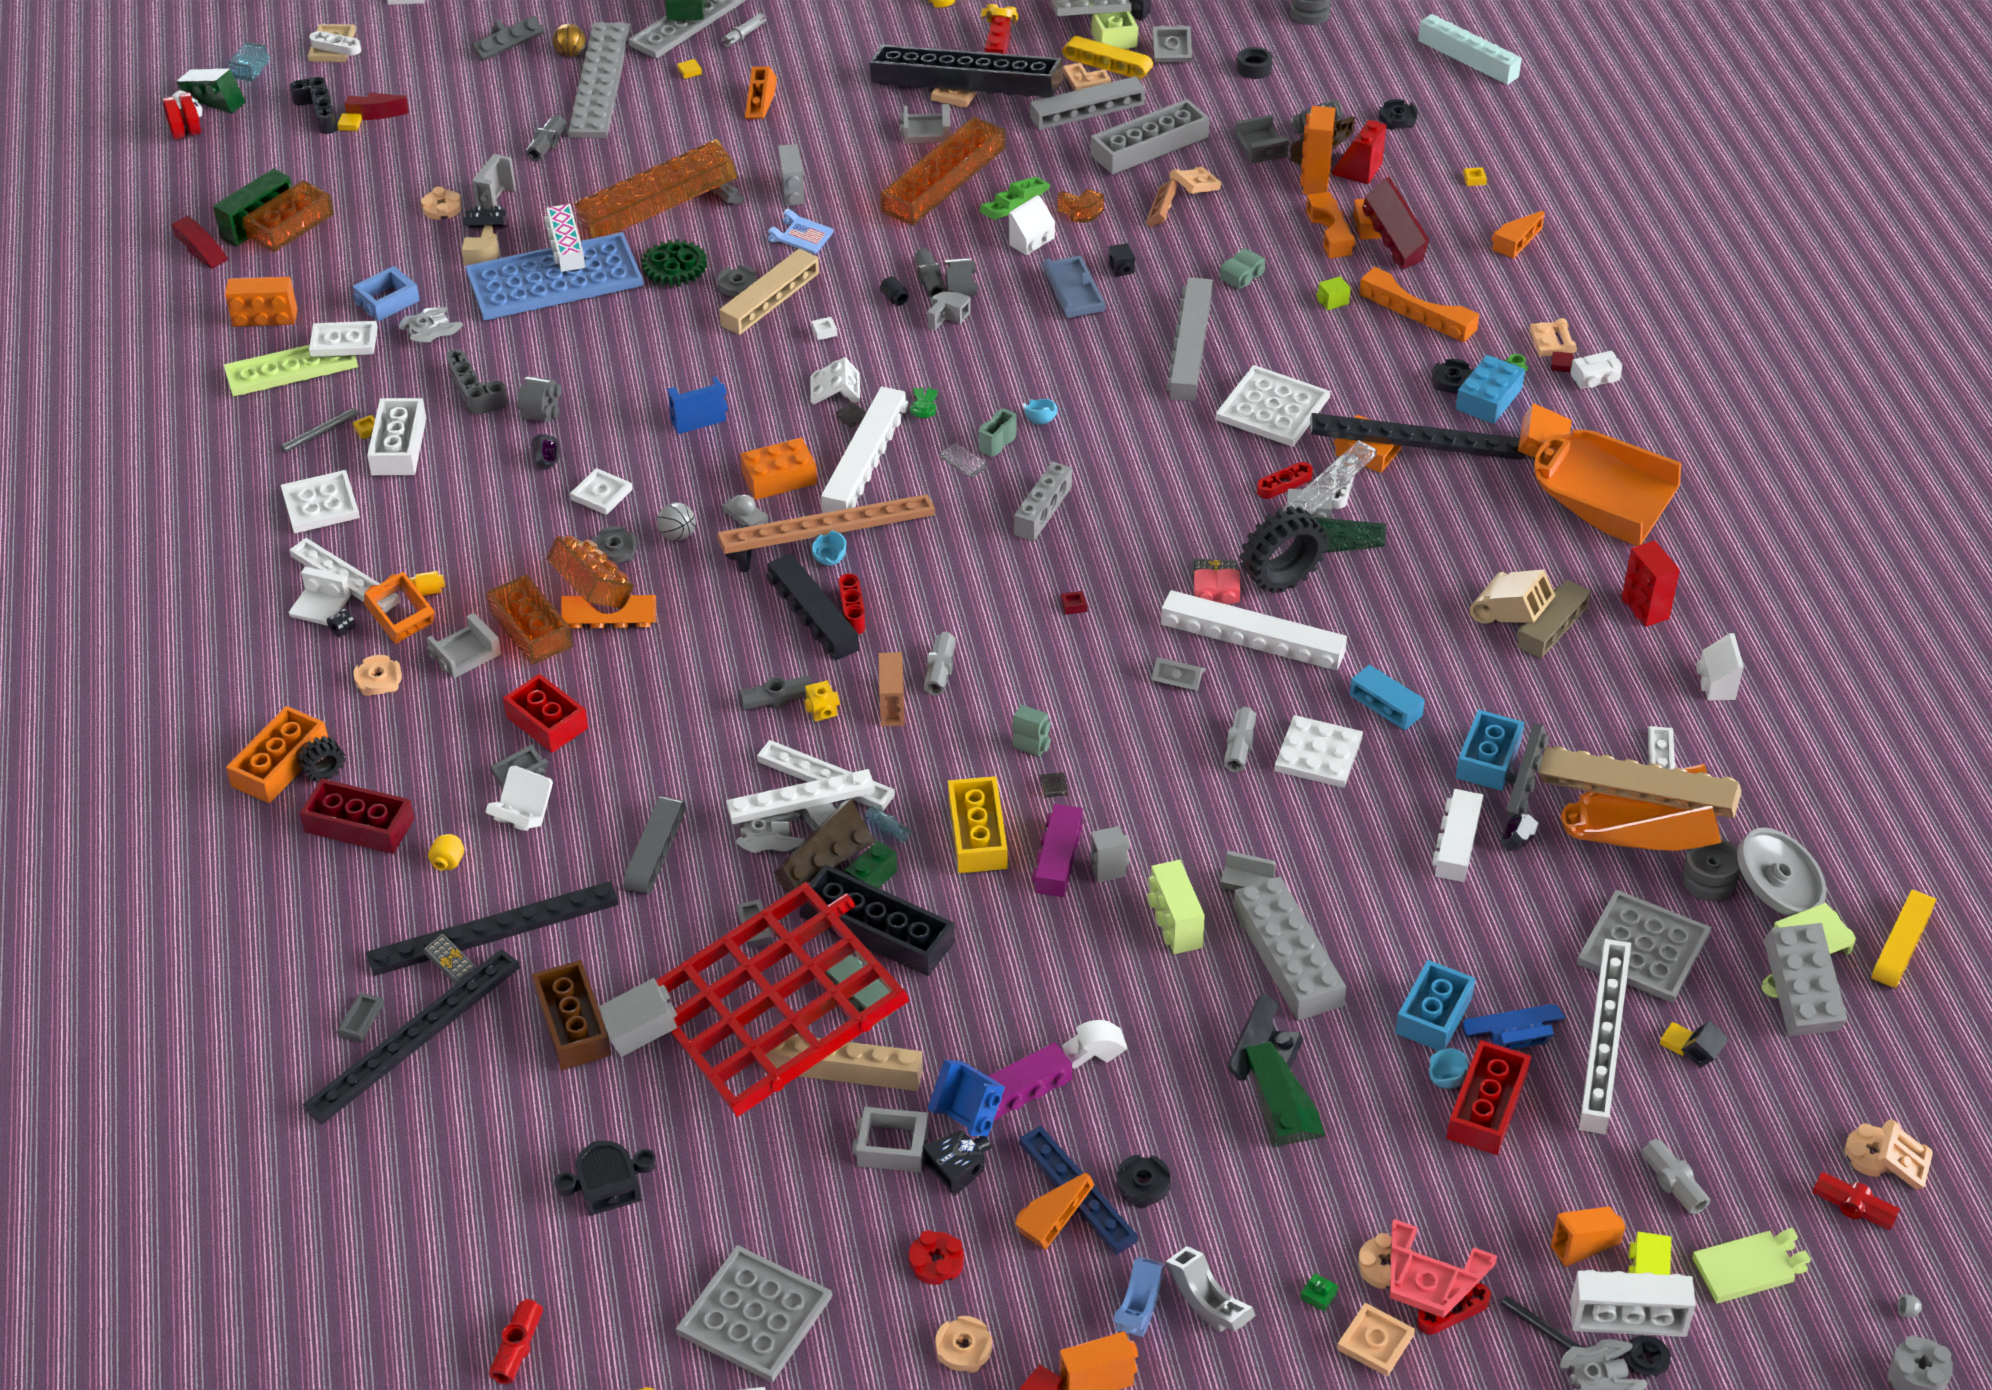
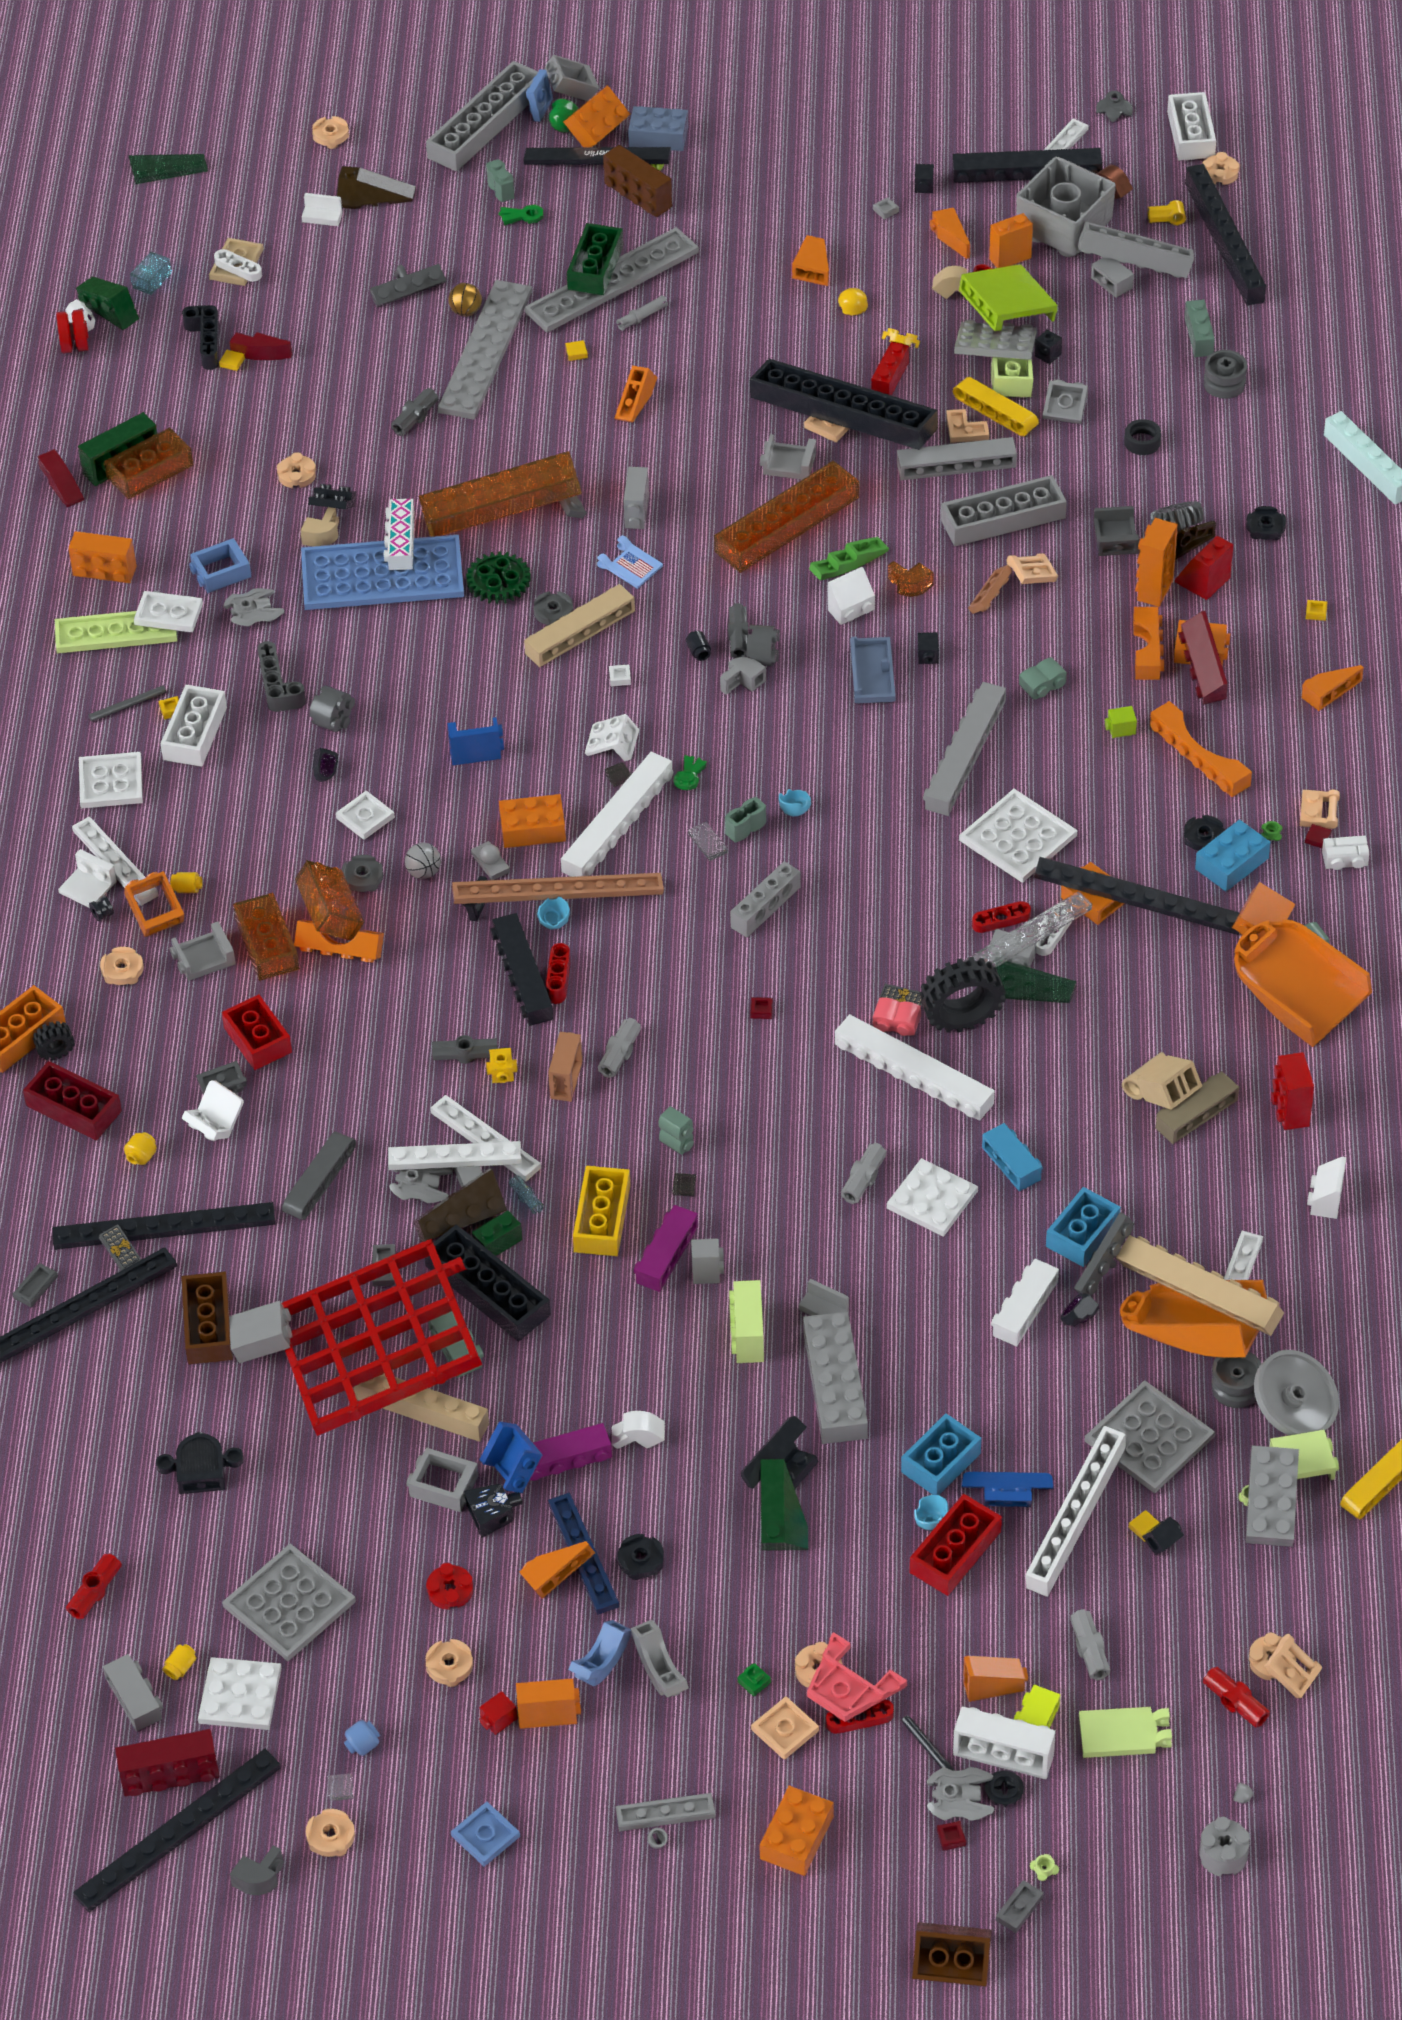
camera: 15 degrees right, 5 degrees up
light grey panel [472,154,516,210] -> none
light grey panel [1151,657,1206,691] -> none

